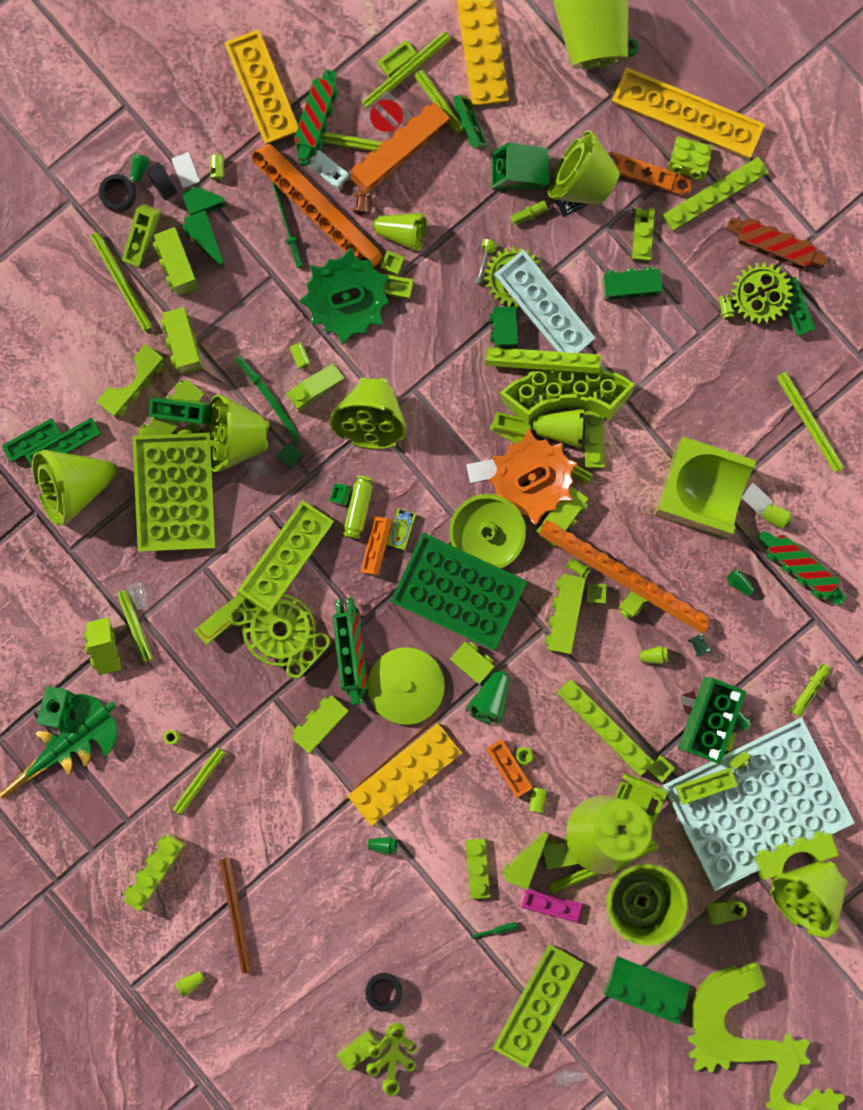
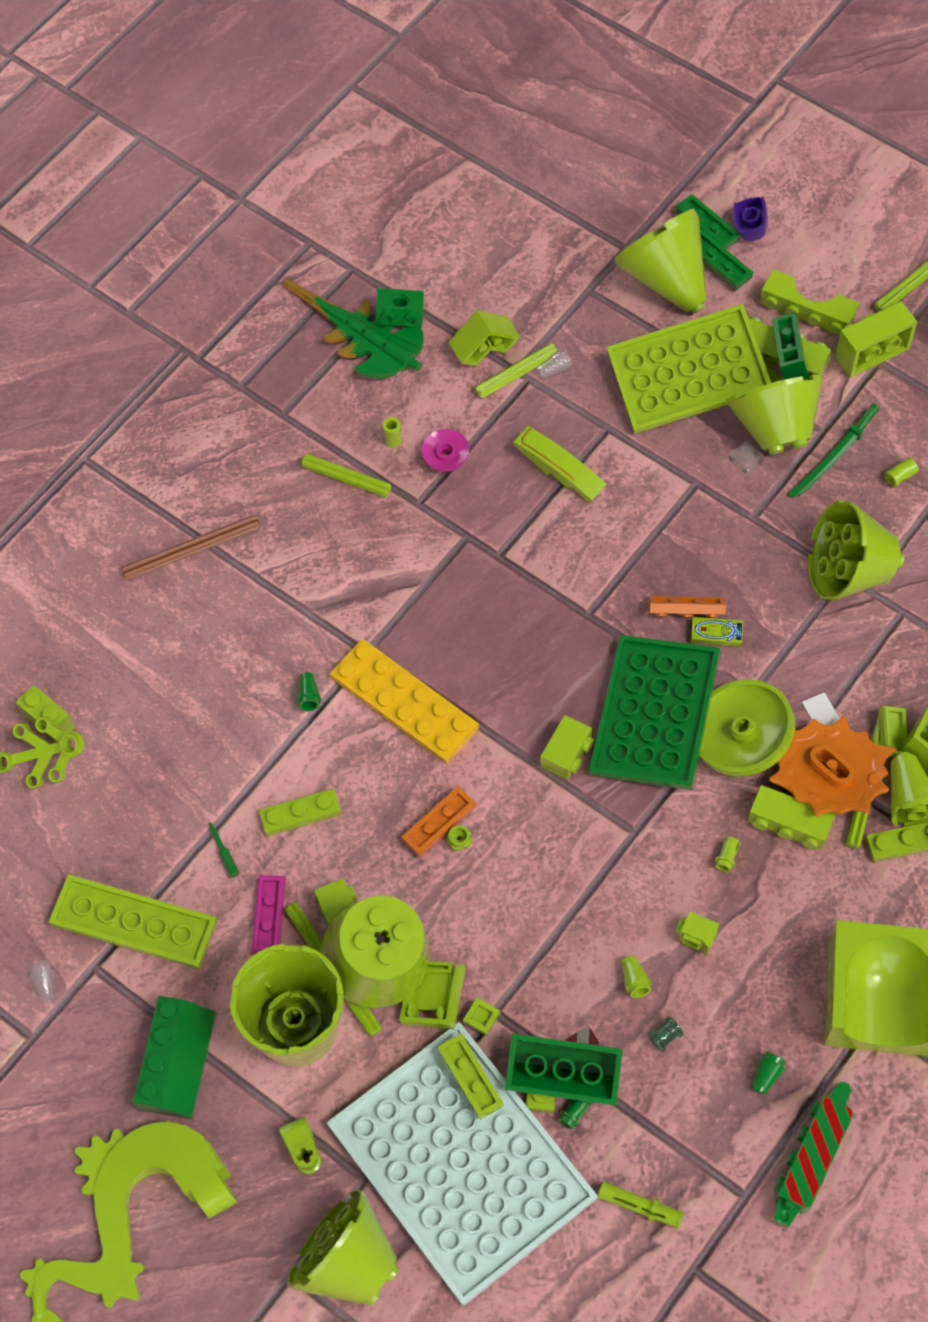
camera: 80 degrees right, 20 degrees down
lime brick [123,834,186,912] -> none
lime cone [175,971,205,997] -> none
lime piece [229,594,330,679] -> none
lime plate [237,500,334,614] -> none
green plate [277,442,304,469] -> none
lime slope [286,364,344,412] -> none
lime brick [292,695,349,754] -> none
green plate [329,483,352,506] -> none
green hinge [333,597,368,705] -> none
lime axle [343,475,374,539] -> none
black tyre [365,973,402,1012] -> none
lime dish [368,647,445,725] -> none
green cone [465,670,510,726] -> none
lime slope [502,831,548,890] -> none
lime piece [529,787,547,813] -> none
orange plate [539,519,710,634] -> none
lime brick [545,574,586,655] -> none
lime brick [556,679,654,776] -> none
lime plate [586,583,607,604] -> none
lime plate [728,751,750,770] -> none
white sticker [742,483,773,516] -> none
lime arch [753,830,839,880] -> none
lime brick [762,504,792,529] -> none
none -> dark pink dish [421,429,470,472]
none -> dark purple piece [734,197,768,241]

